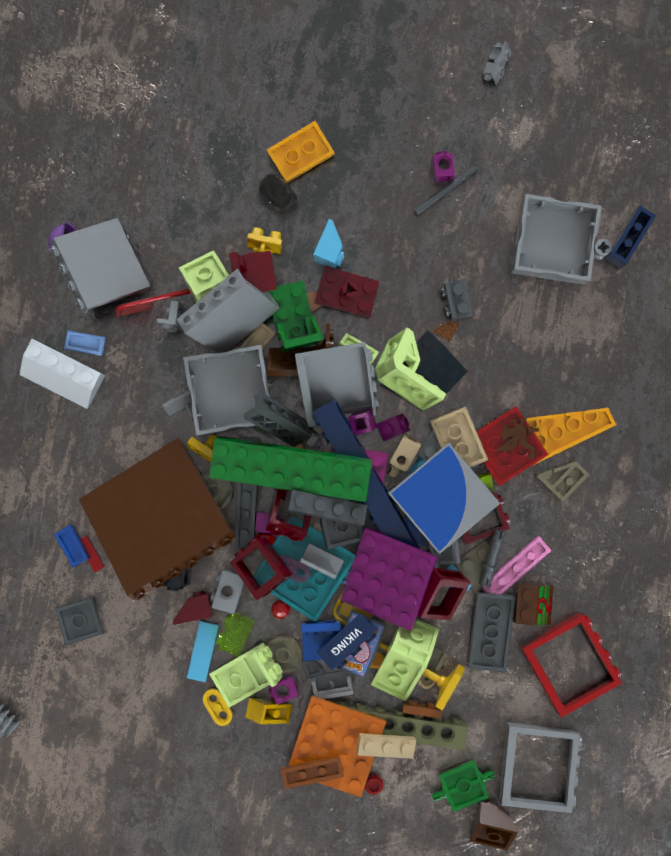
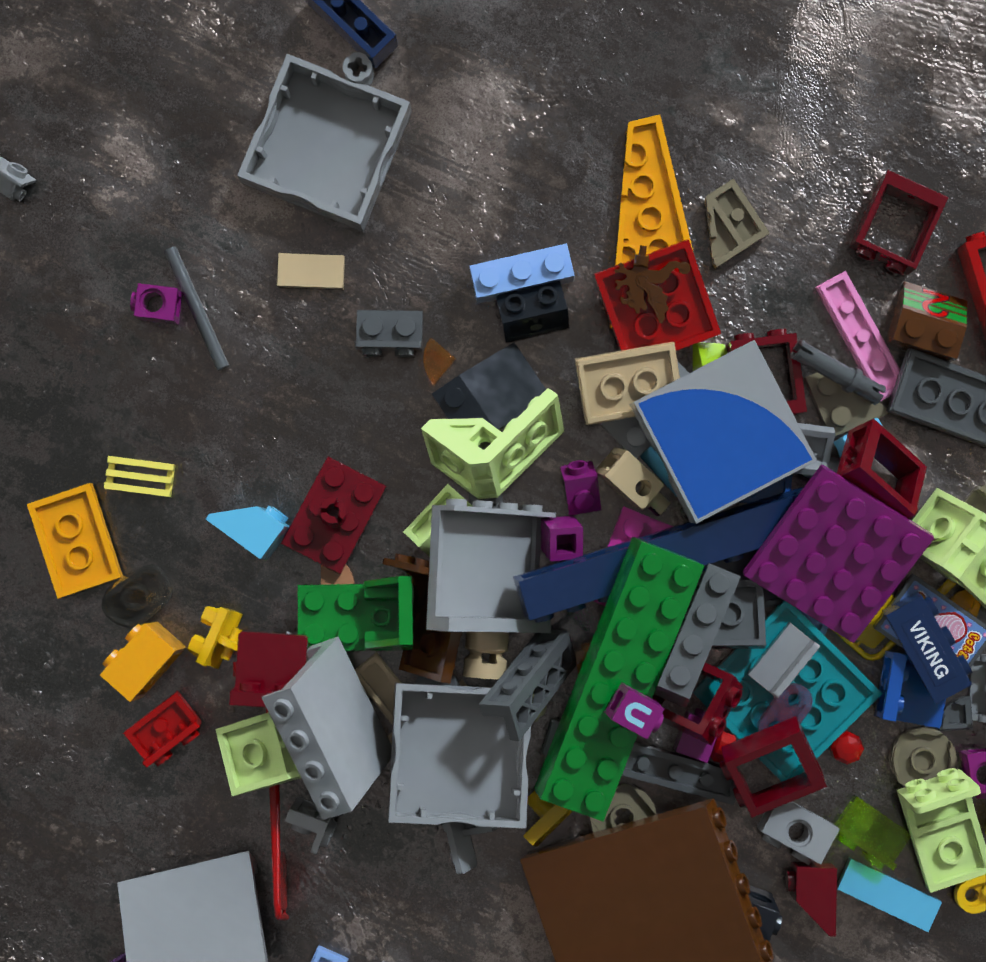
camera: 75 degrees left, 0 degrees up
none -> light orange brick [100,621,187,702]
none -> light yellow tile [104,456,176,497]
none -> red bracket [123,690,202,768]
none -> tan tile [277,253,345,290]
none -> tan wheel [463,632,509,679]
none -> light blue arch [470,243,575,304]
none -> black bracket [496,281,569,342]
none -> magenta brick [605,682,664,739]
none -> dark red window [849,170,949,275]

